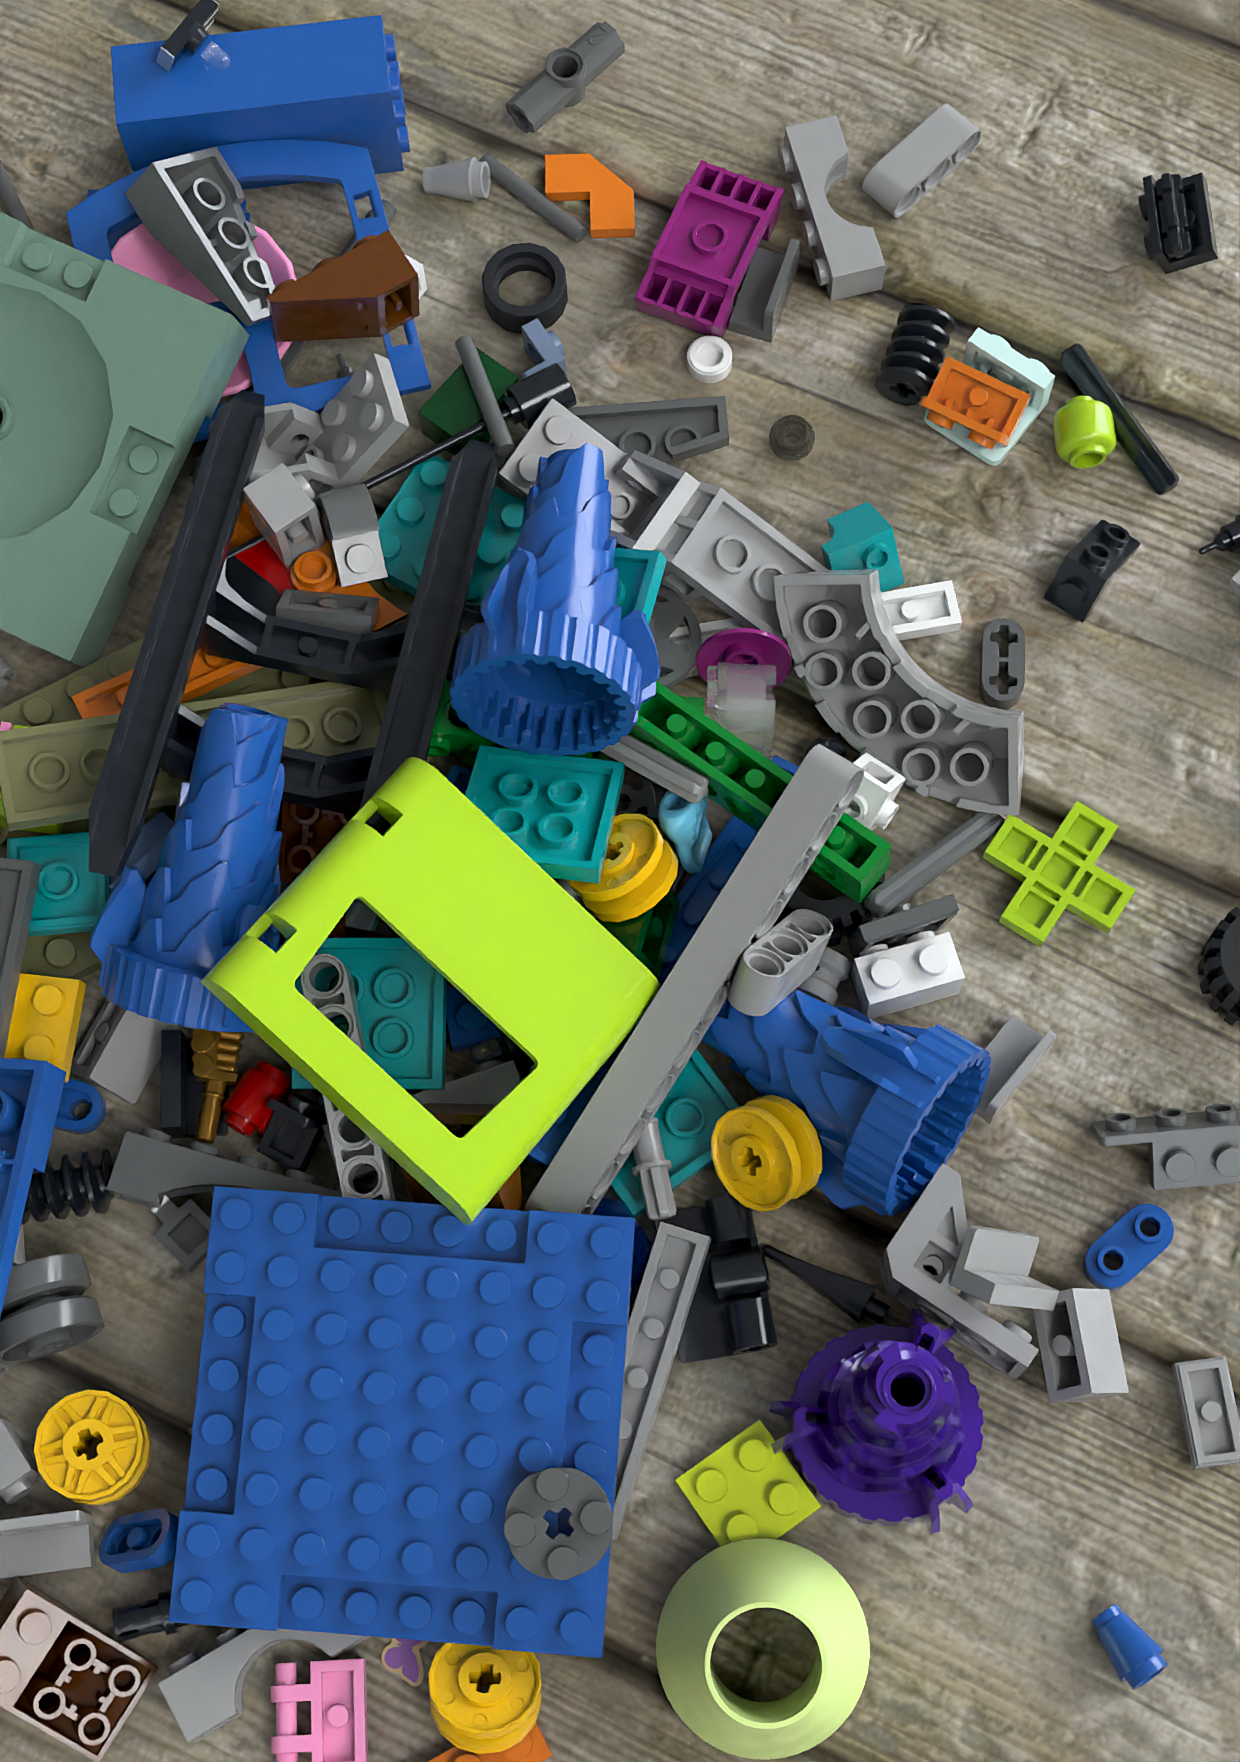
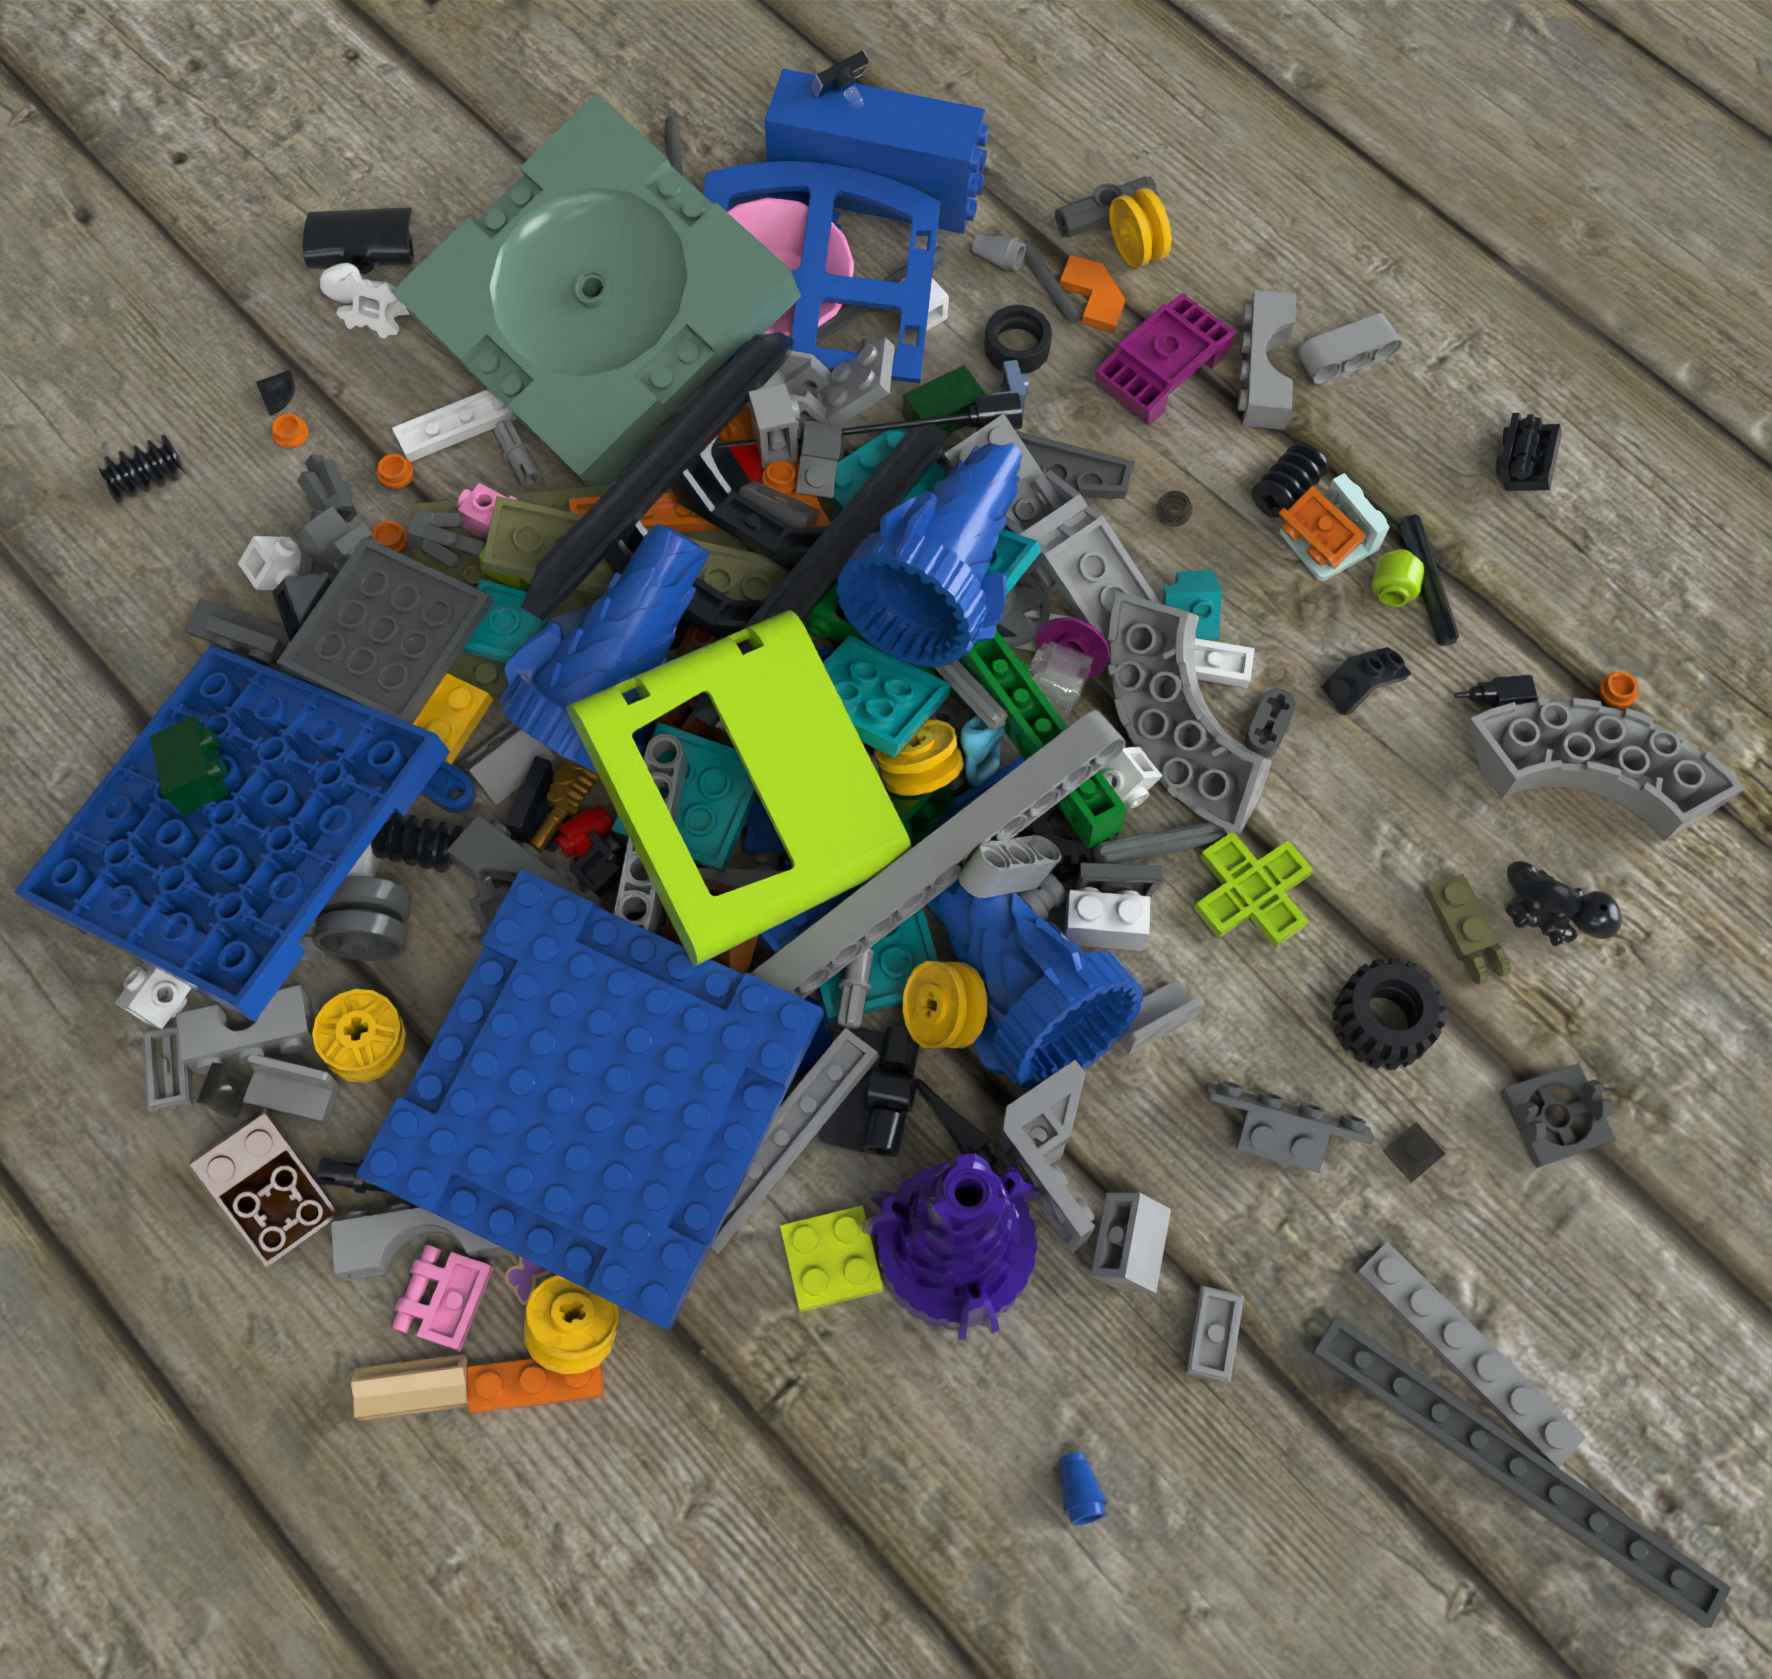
camera: 15 degrees right, 5 degrees down
blue plate [99,1508,179,1573] -> none
dark grey wedge [125,147,275,326] -> none
reddish brown slope [266,230,420,342] -> none
dark grey bar [455,336,515,456] -> none
dark grey plate [504,1467,613,1580] -> none
yellowish green cone [656,1538,870,1760] -> none
white tile [687,336,732,383] -> none
dark grey panel [729,238,800,343] -> none
light grey panel [950,1225,1059,1311] -> none
blue plate [1083,1204,1174,1291] -> none
none -> yellow wheel [1109,187,1172,269]

